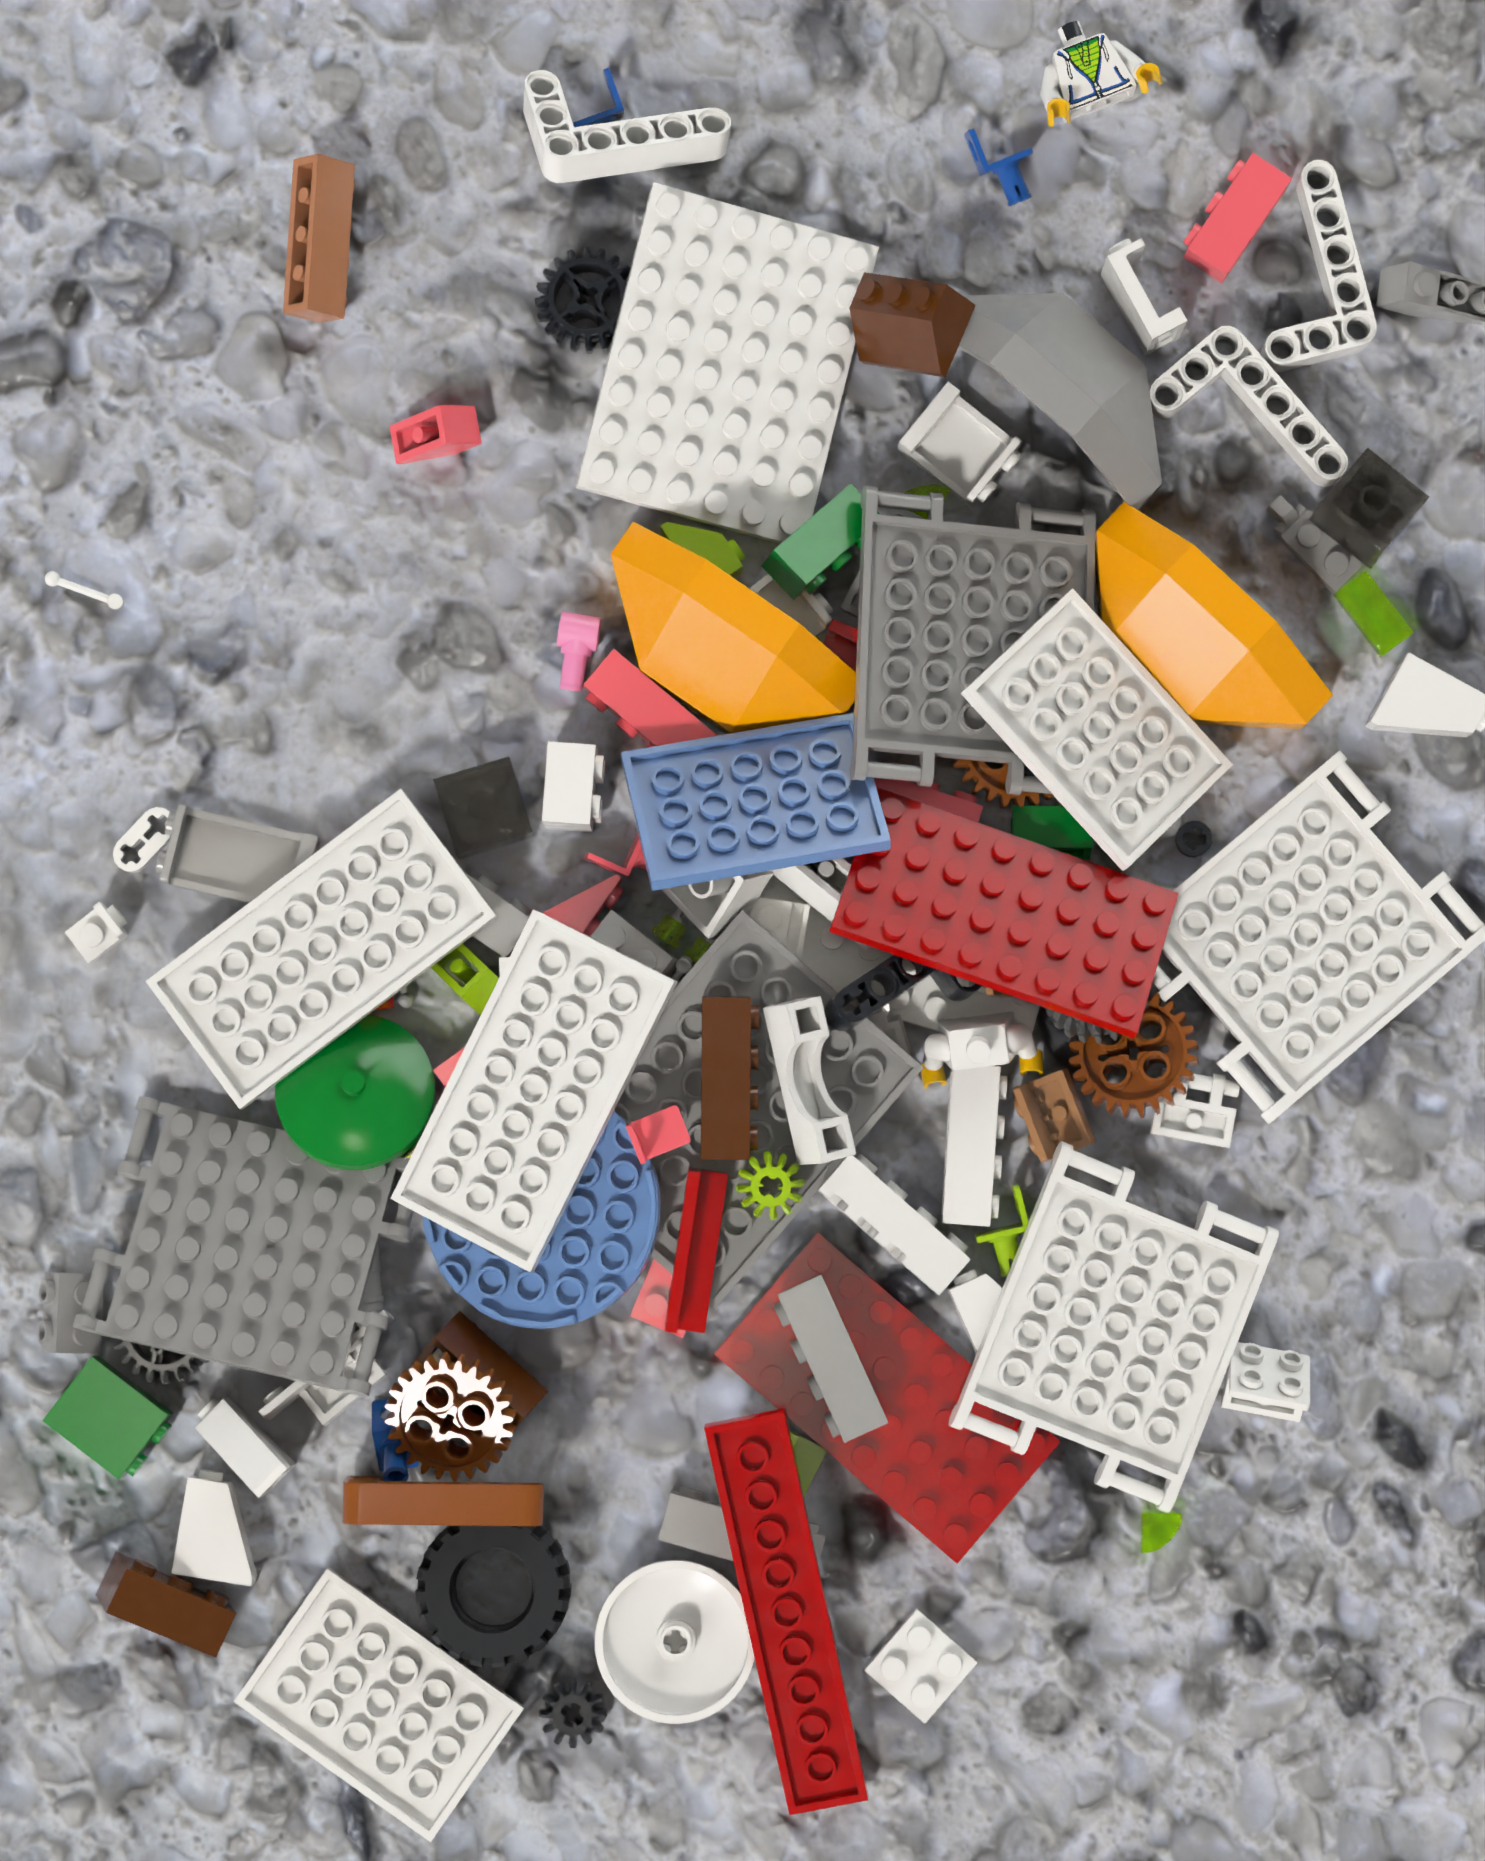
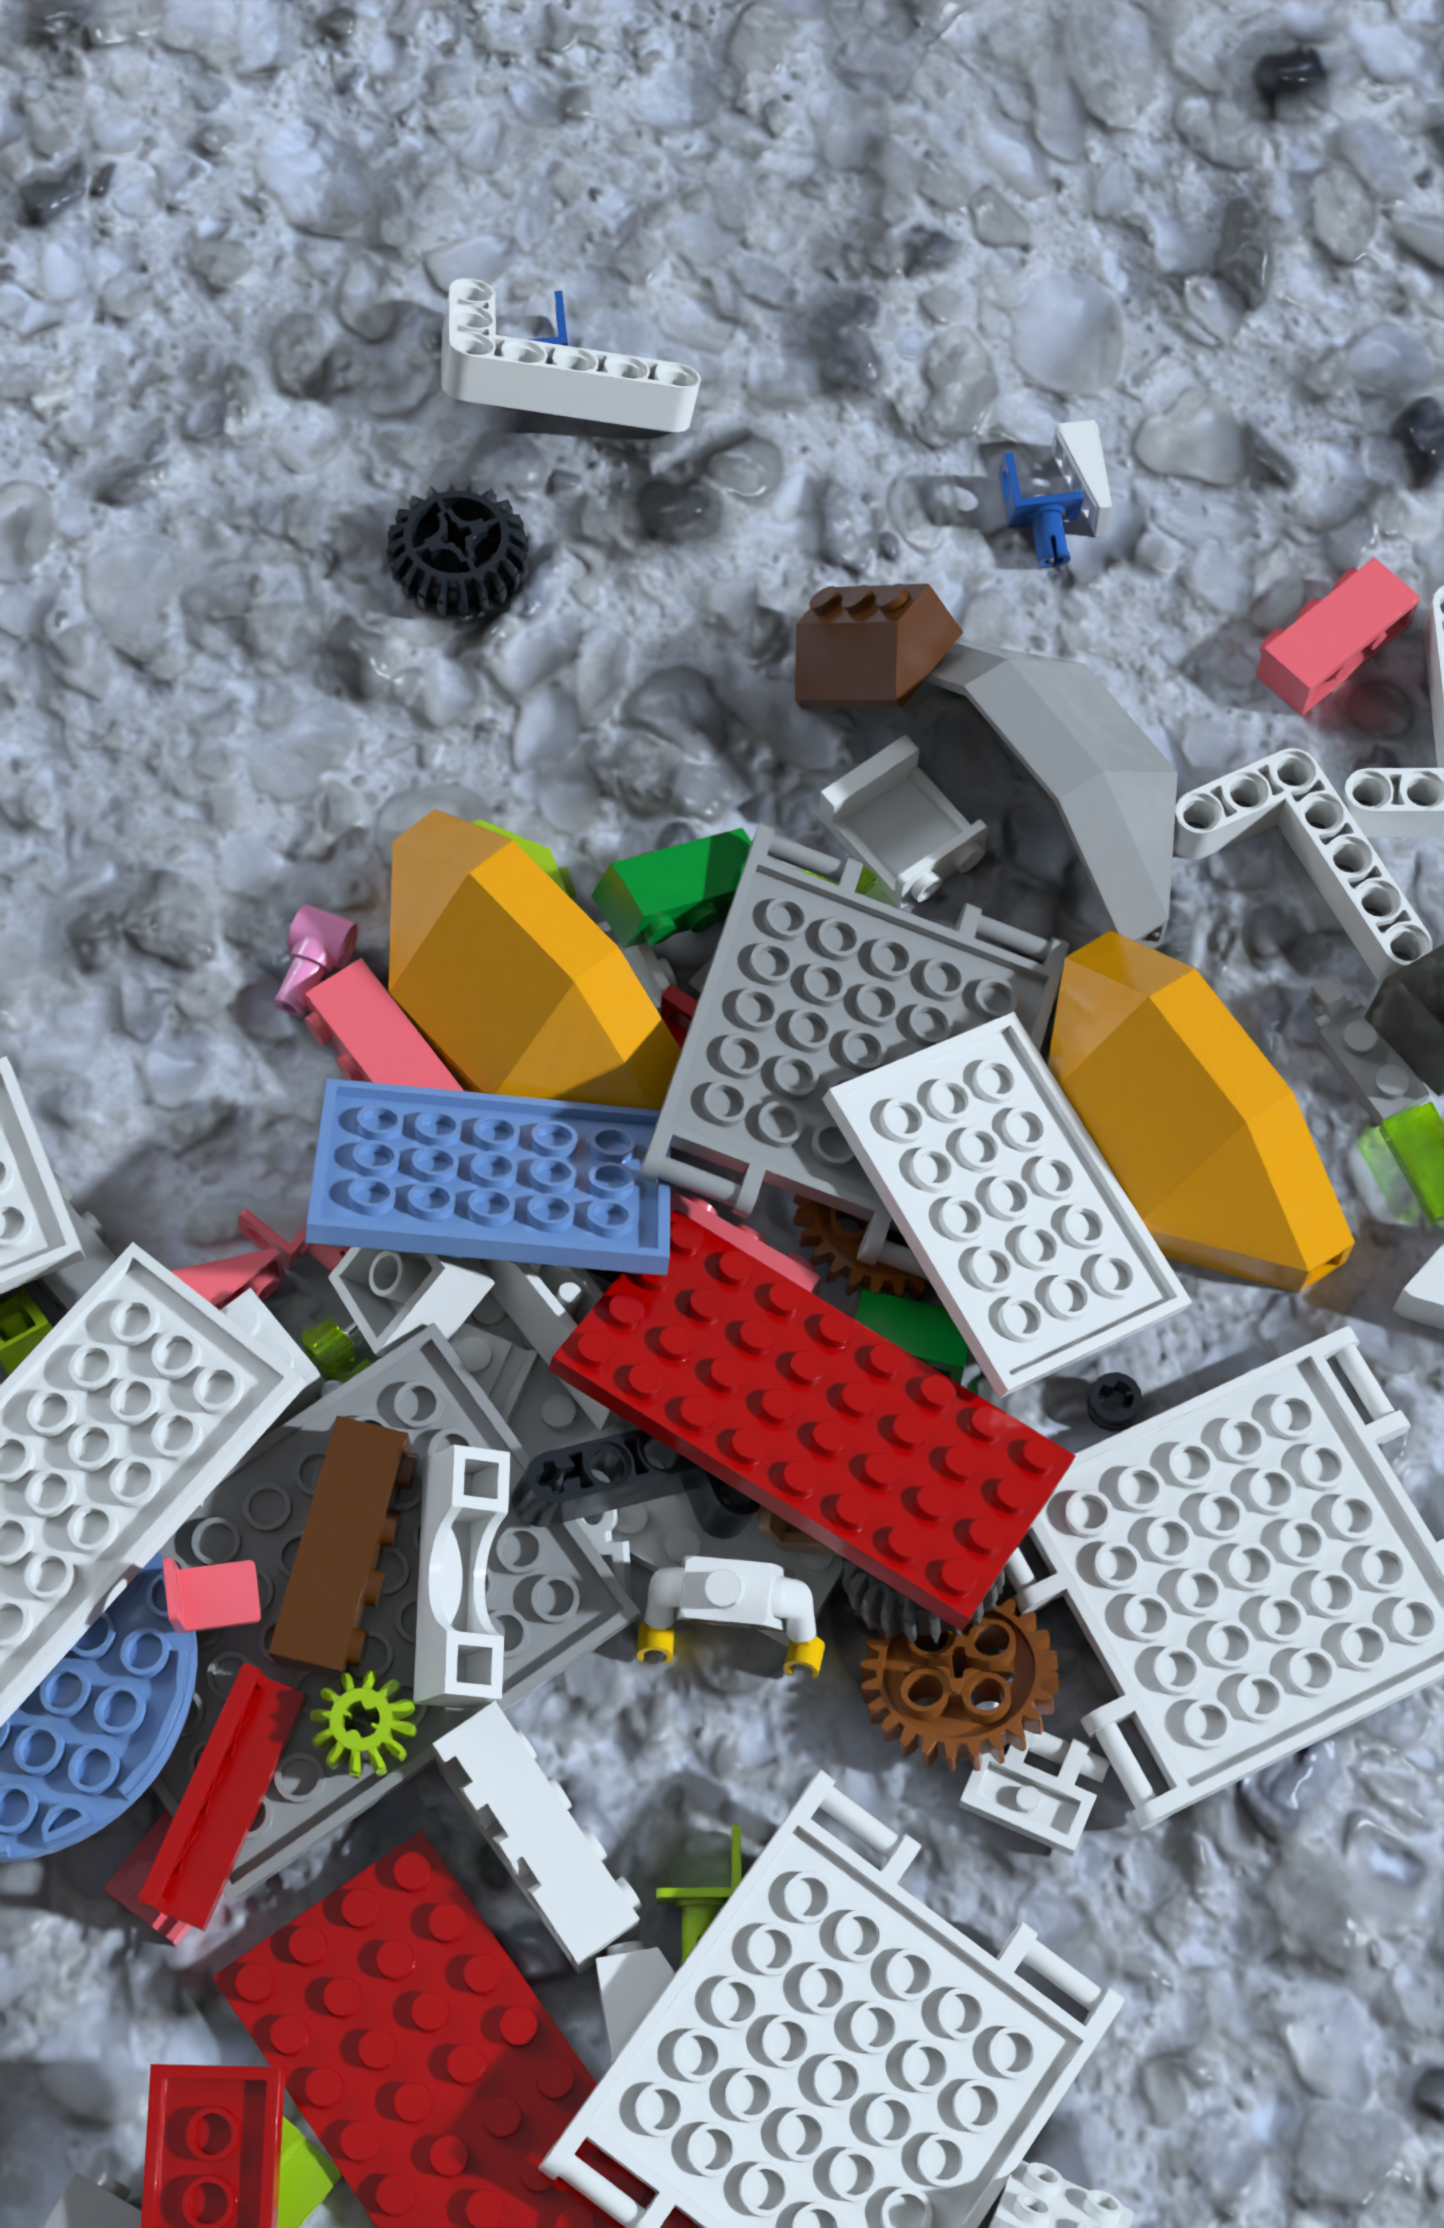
camera: 10 degrees right, 20 degrees down
nougat brick [283,154,355,323] -> none
coral slope [389,405,482,464] -> none
clear smoke brick [433,756,535,859] -> none
white brick [542,741,606,832] -> none
white plate [575,182,879,544] -> none
light grey brick [773,1274,888,1443] -> none
white brick [940,1066,1007,1227] -> none
medium nougat bracket [1013,1068,1096,1163] -> none
torso [1040,21,1163,127] -> none
white panel [1100,238,1187,356] -> none
none -> white slope [1052,420,1112,537]

